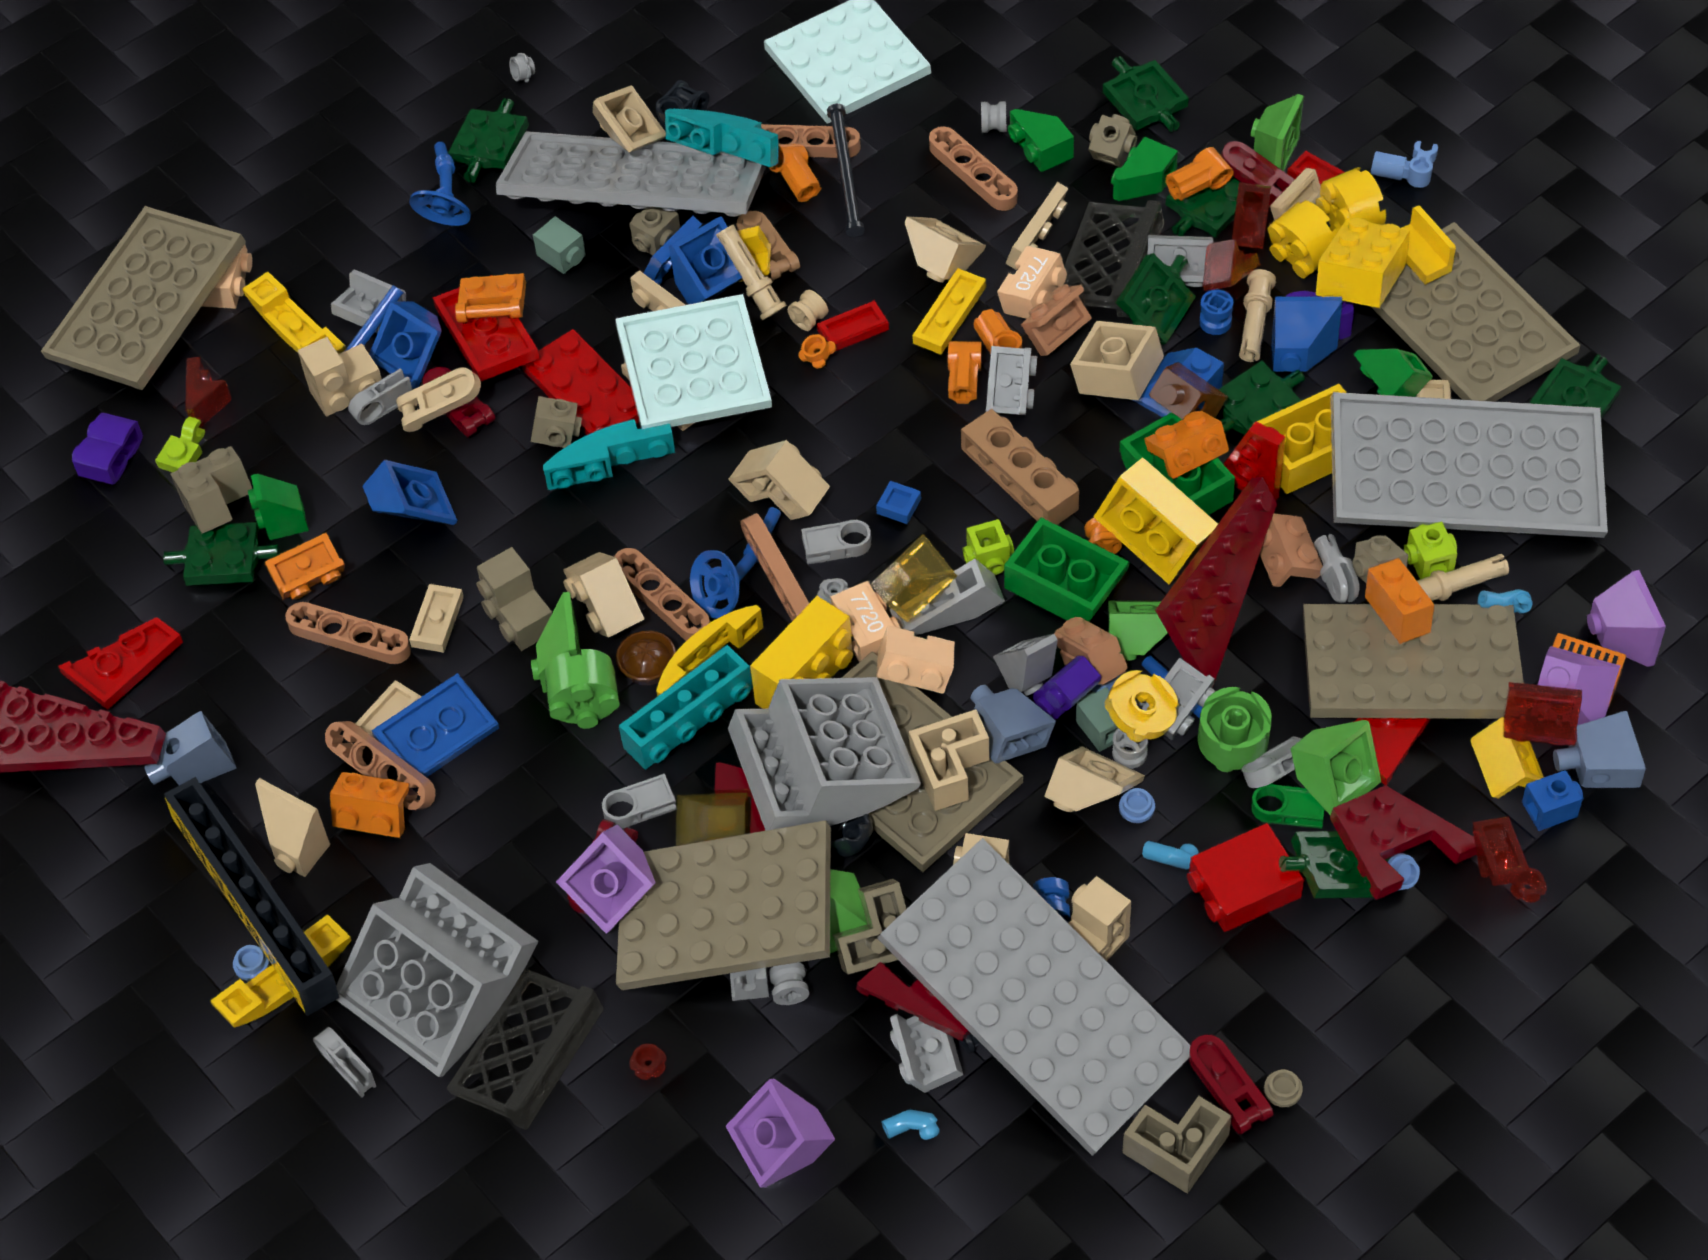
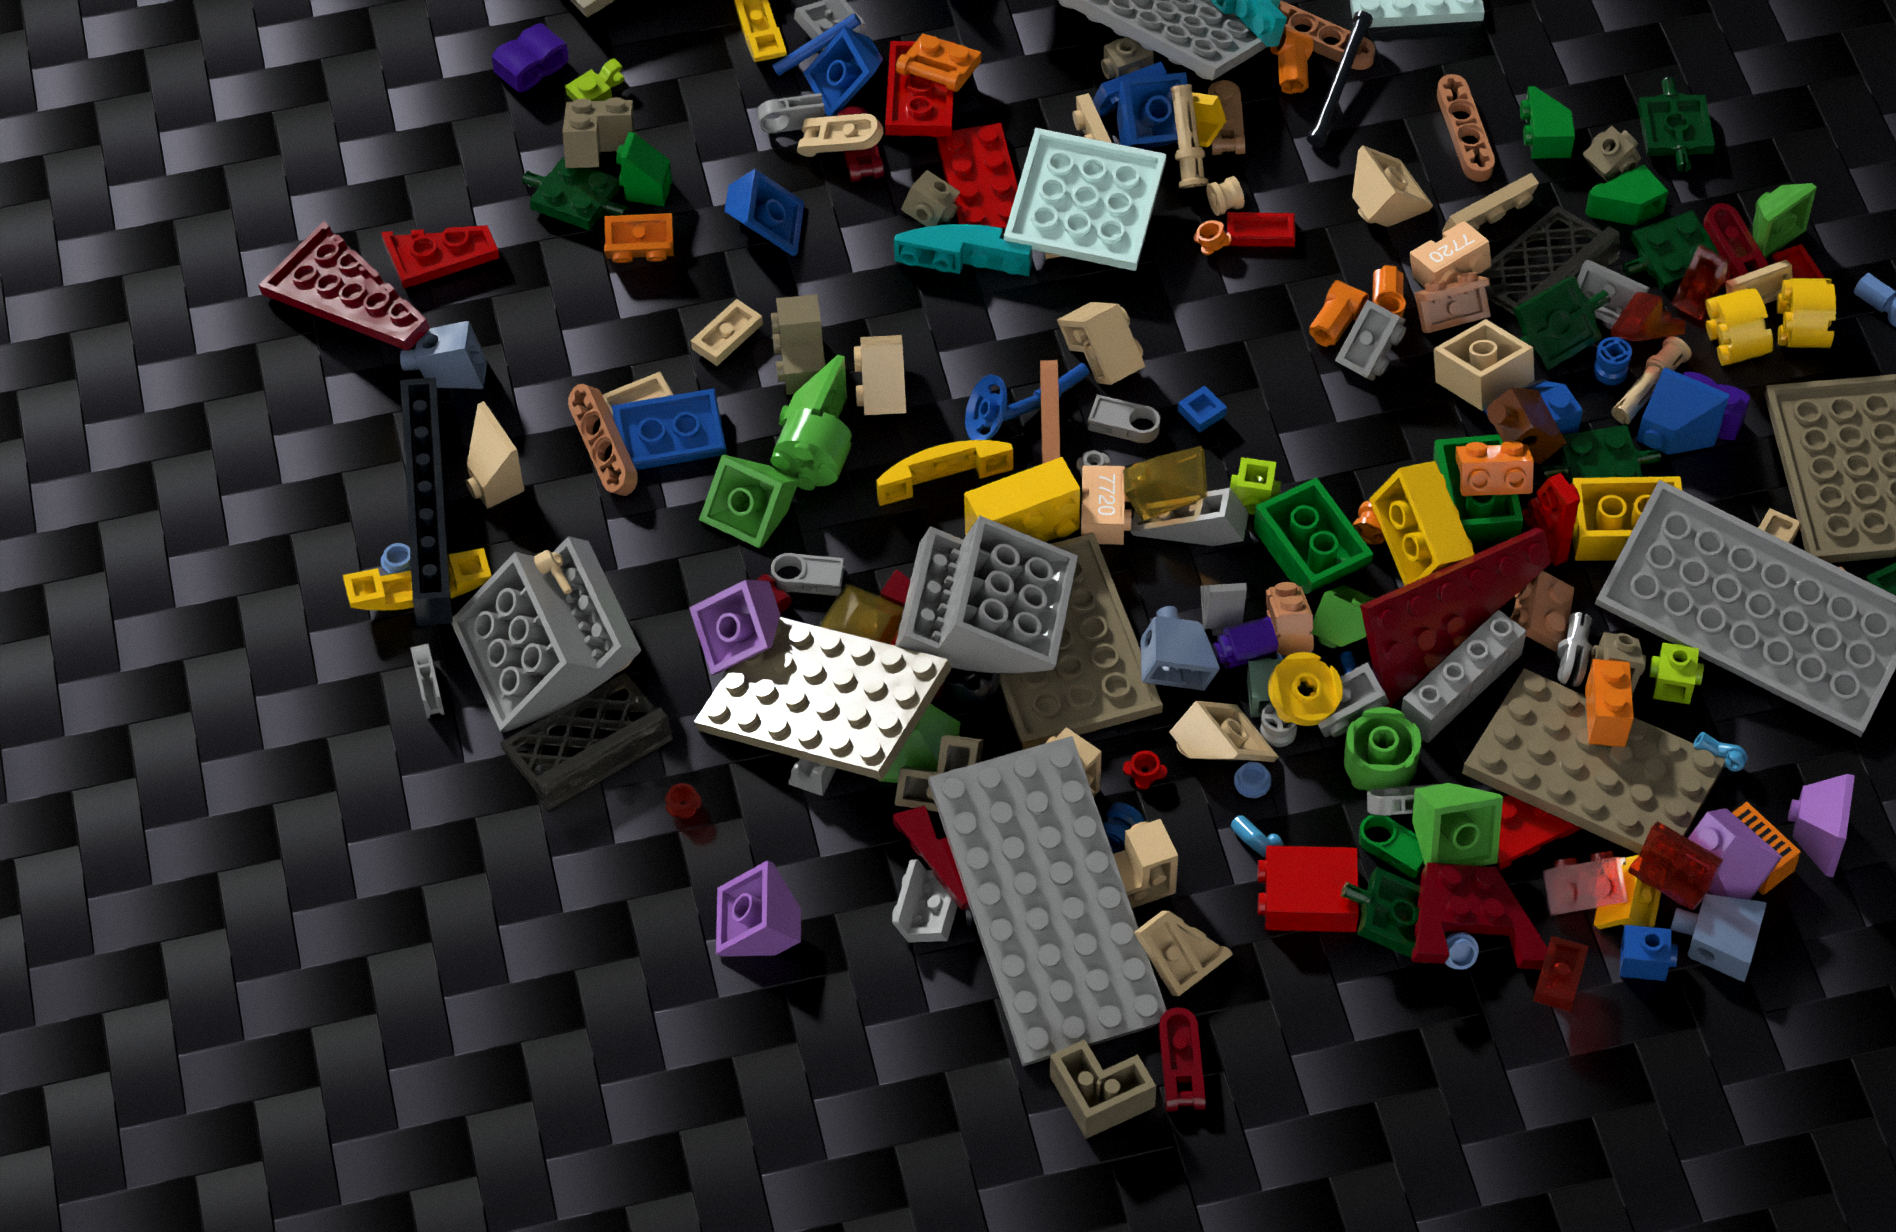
camera: 25 degrees right, 0 degrees up
clear red slope [186,357,231,428] -> none
nougat beam [285,602,411,664] -> none
tan brick [297,337,382,417] -> none
orange bracket [330,772,409,838] -> none
sand green brick [533,216,586,274] -> none
nougat beam [614,548,710,641] -> none
reddish brown hat [616,631,676,685] -> none
teal brick [619,645,753,770] -> none
light grey wheel [768,962,809,1005] -> none
light nougat brick [876,625,955,694] -> none
dark azure arm [881,1109,940,1140] -> none
tan brick [909,709,989,811] -> none
yellow plate [912,268,986,355] -> none
medium nougat brick [961,409,1079,525] -> none
light grey wheel [981,101,1006,133] -> none
orange piece [1166,147,1234,200] -> none
dark tan plate [1264,1069,1303,1107] -> none
yellow brick [1316,218,1410,308] -> none
green slope [1354,349,1433,397] -> none
yellow panel [1401,205,1456,284] -> none
tan pin [1417,554,1509,601] -> none
clear red plate [1510,867,1547,903] -> none
none -> tan hand [534,550,572,595]
none -> bright green slope [699,455,799,548]
none -> red plate [1123,750,1167,790]
none -> tan wing [1134,911,1233,996]
none -> light grey brick [1401,610,1526,743]
none -> clear red bracket [1543,851,1628,915]

